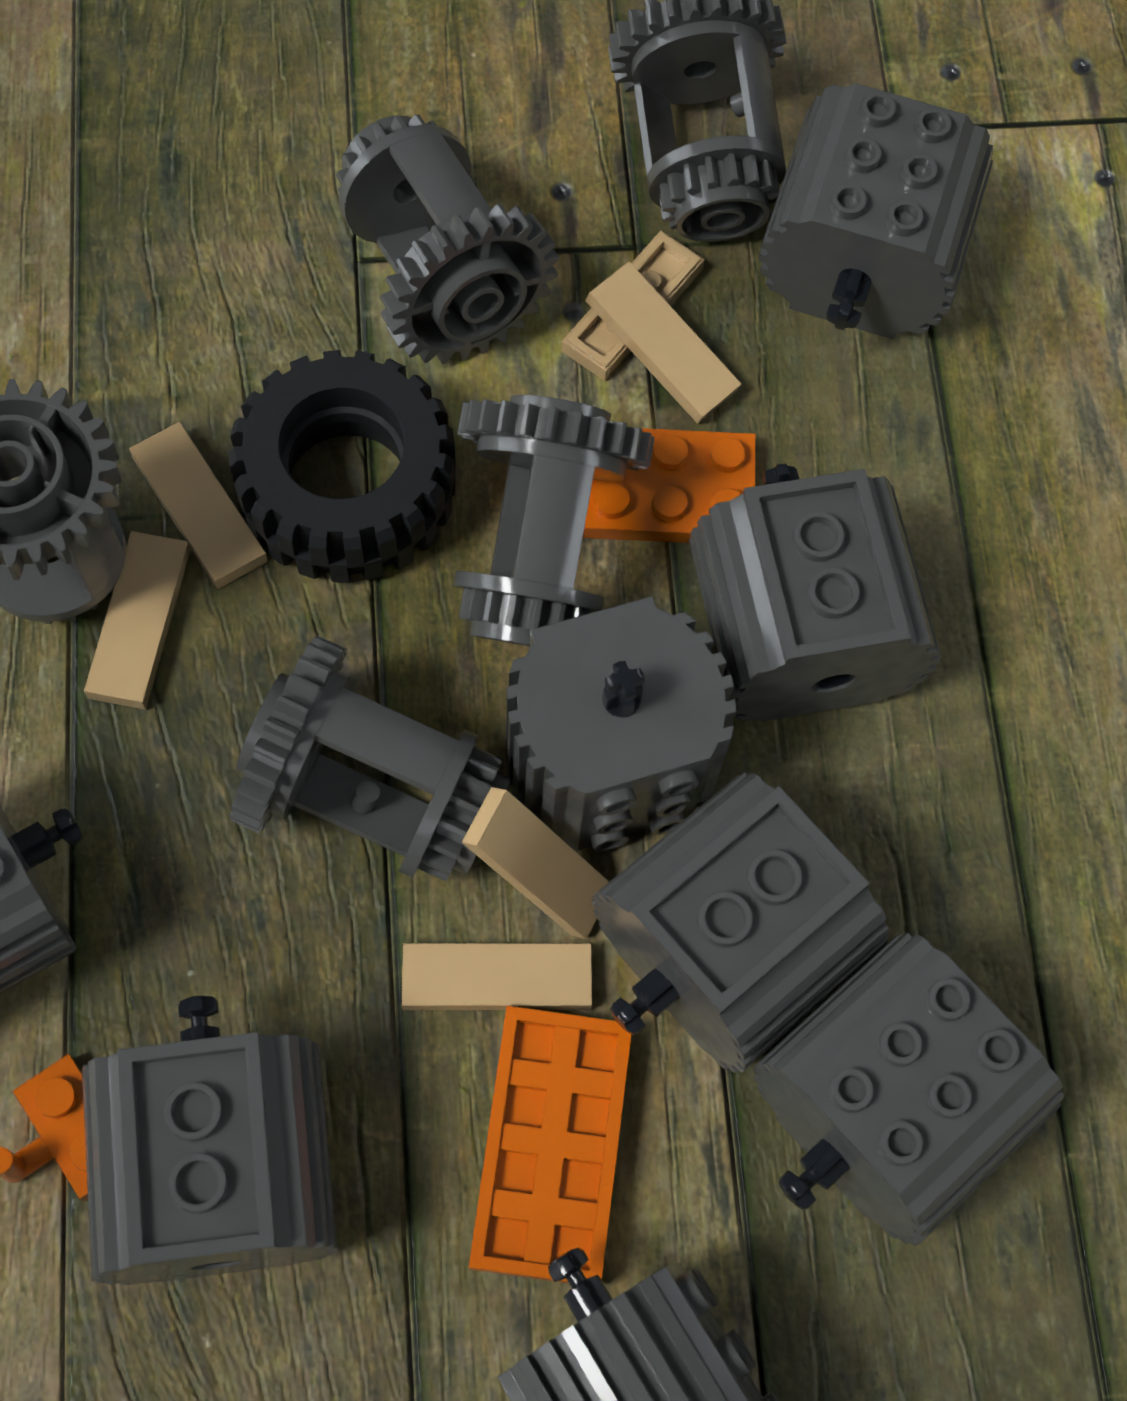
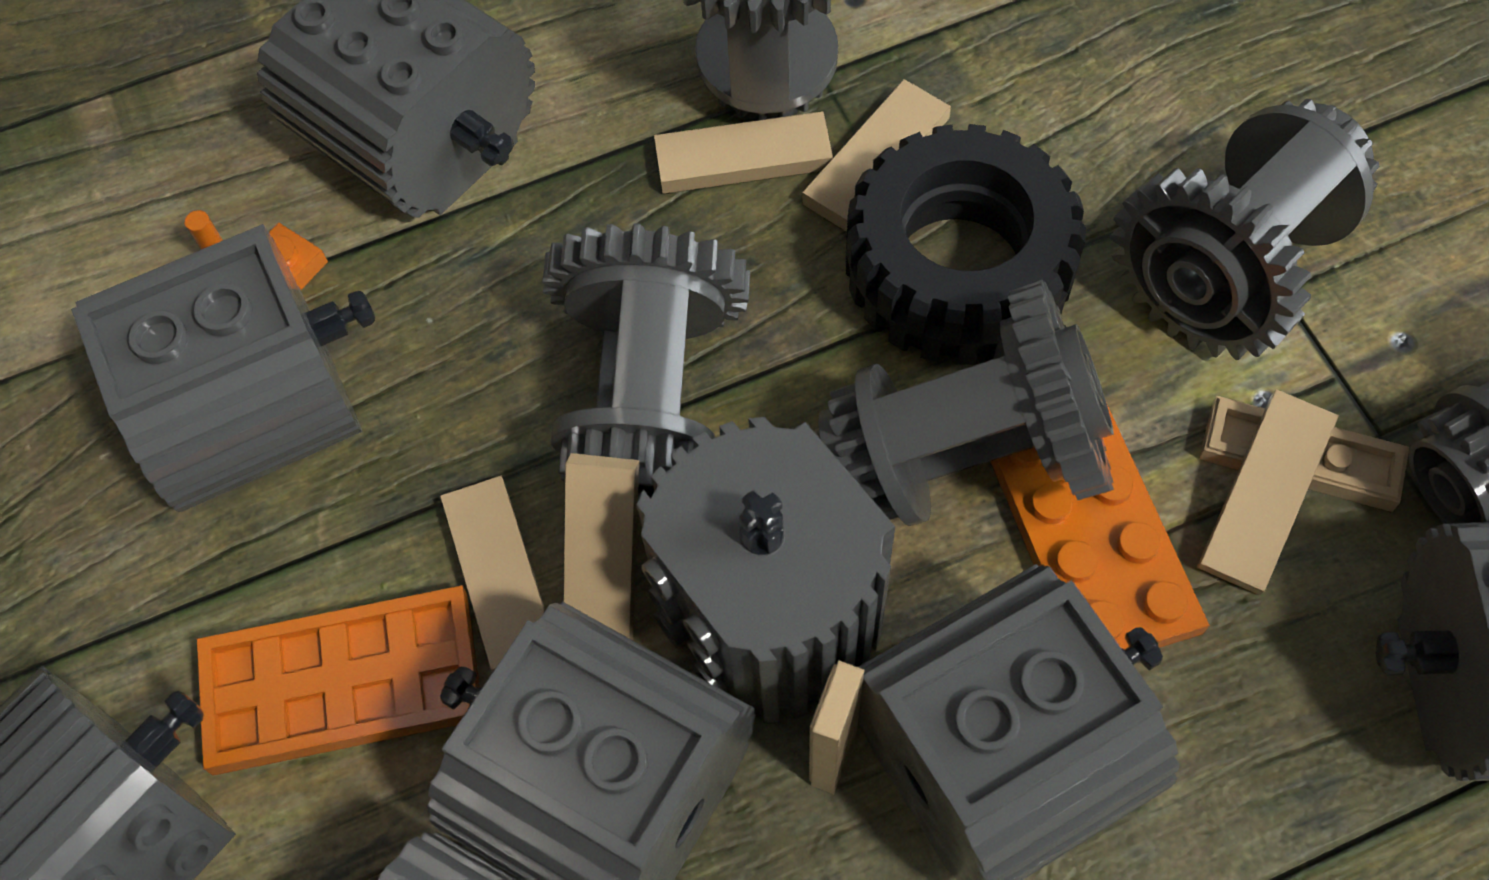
camera: 80 degrees right, 5 degrees down
none -> tan tile [809,661,864,795]

